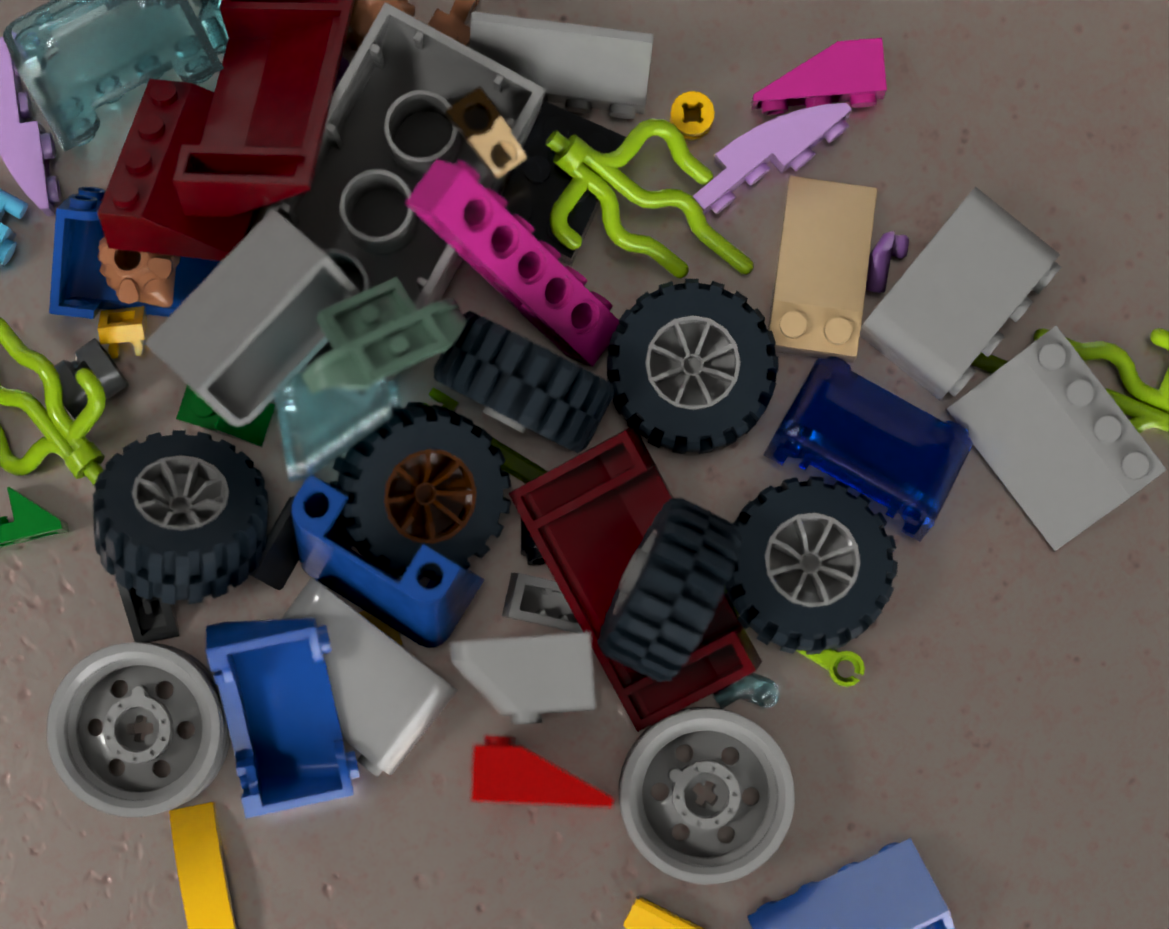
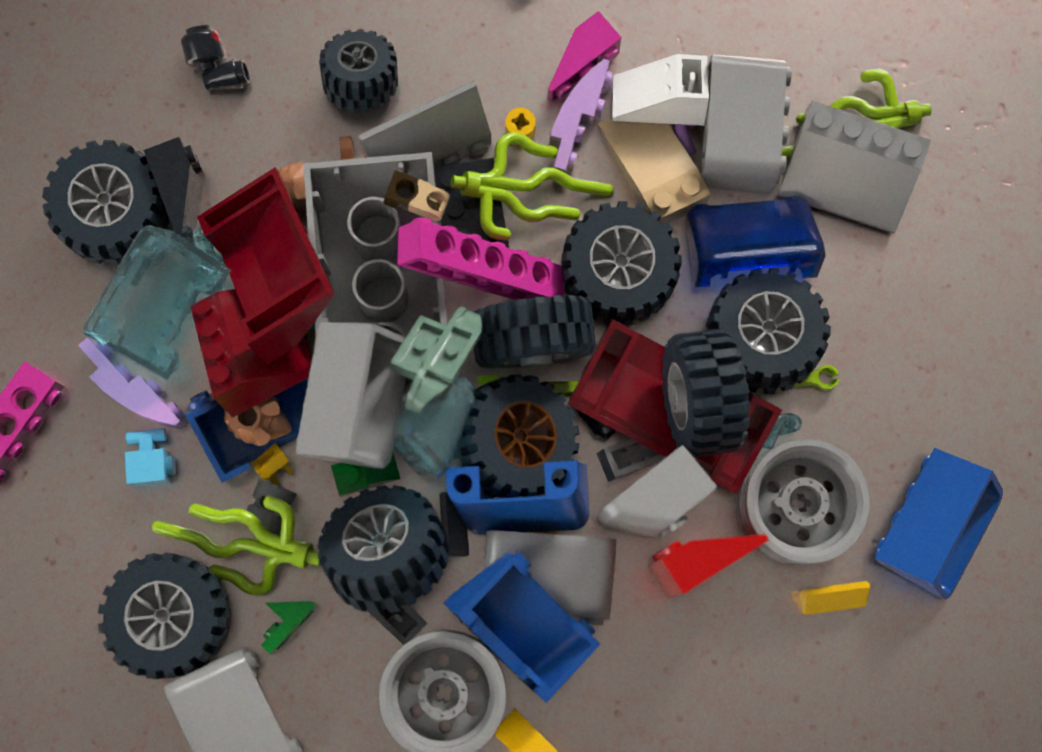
camera: 40 degrees left, 5 degrees down
none -> white slope [612,54,709,126]

